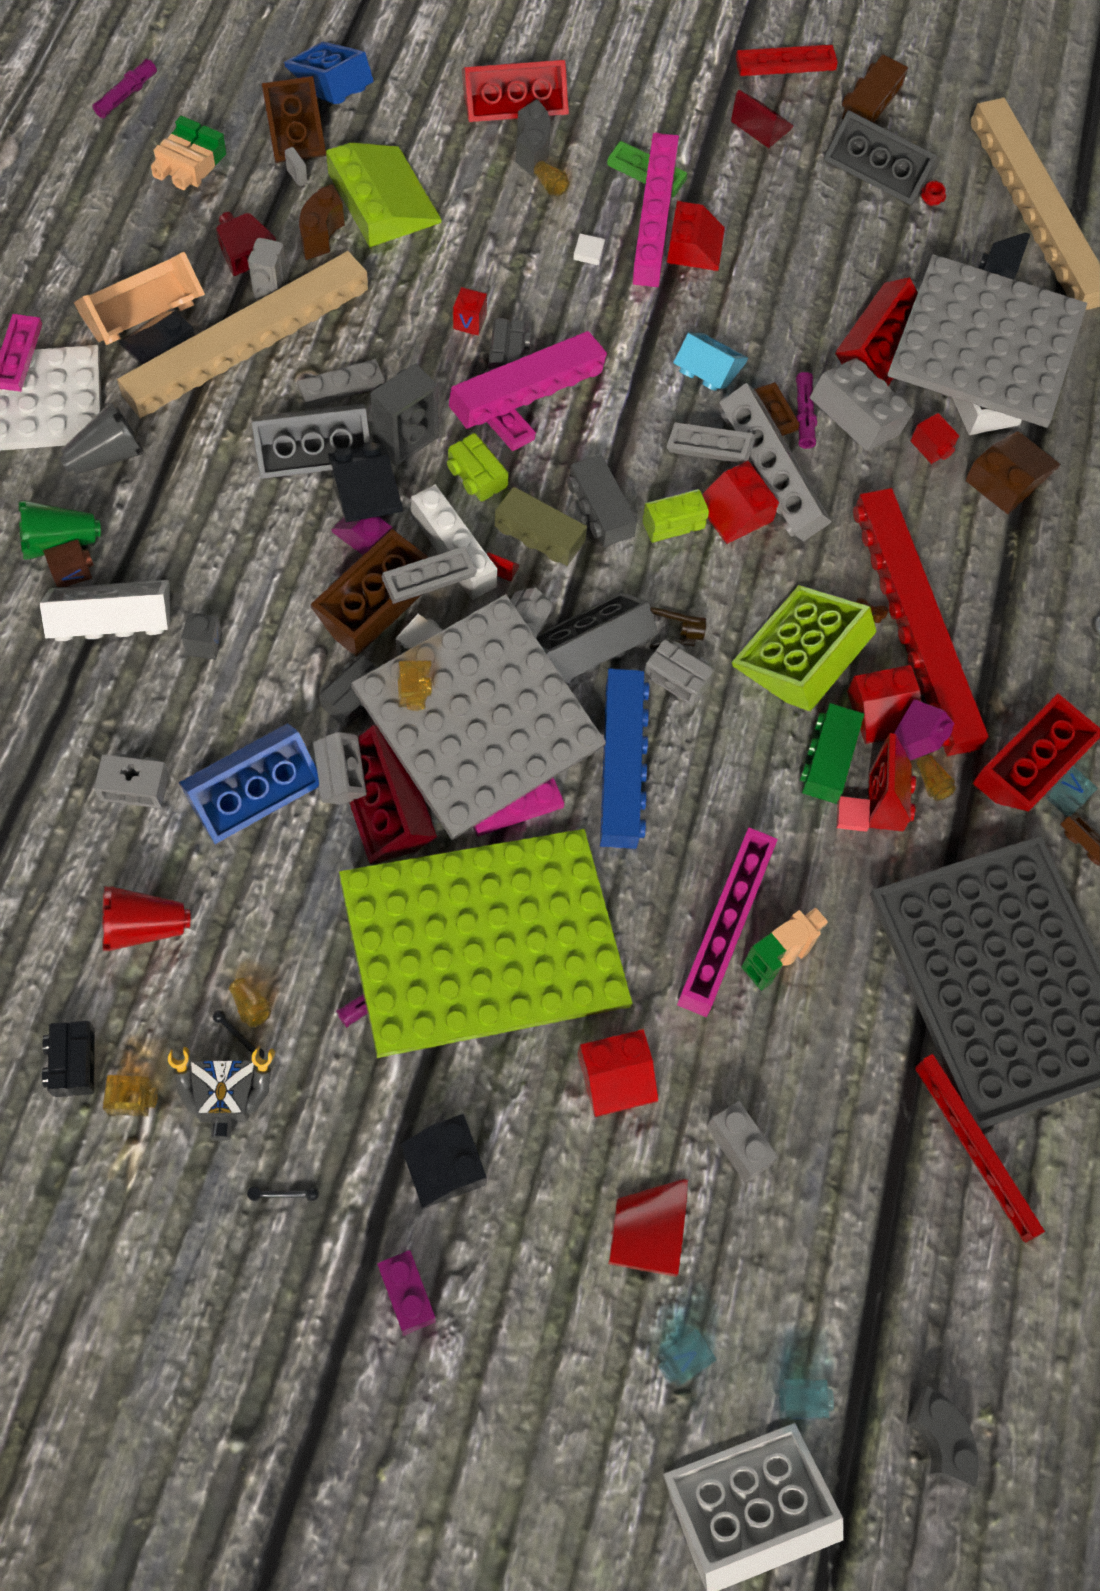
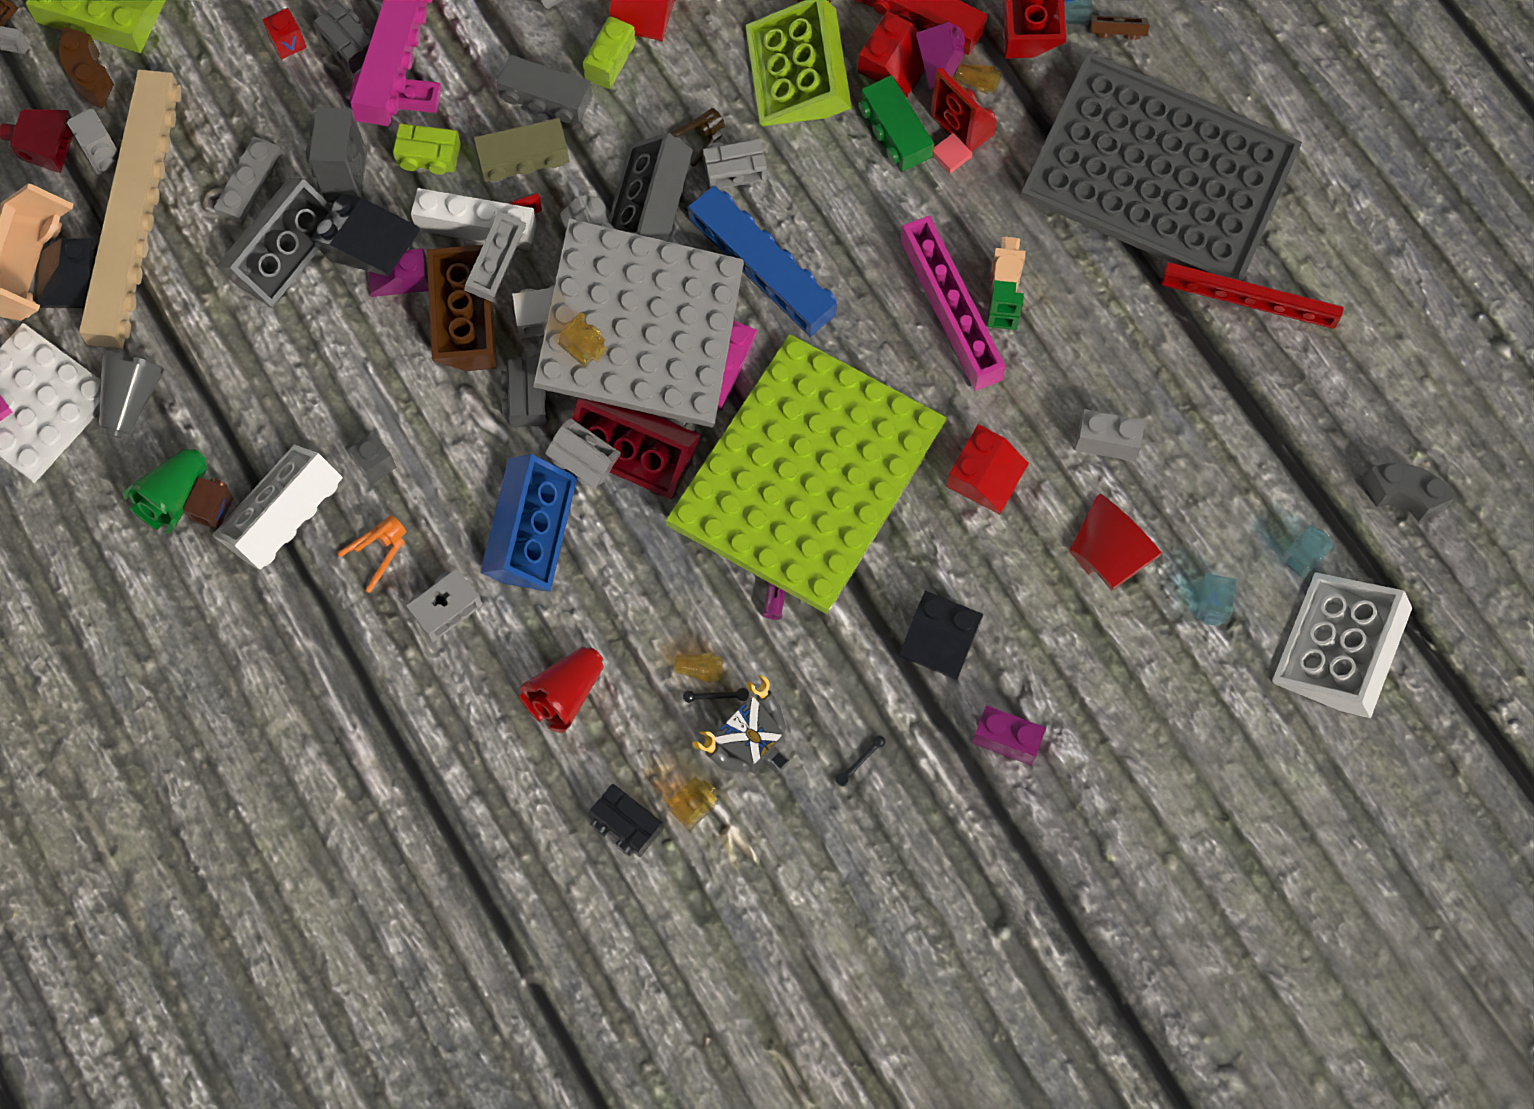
camera: 40 degrees left, 5 degrees up
none -> orange plant [337,515,407,593]

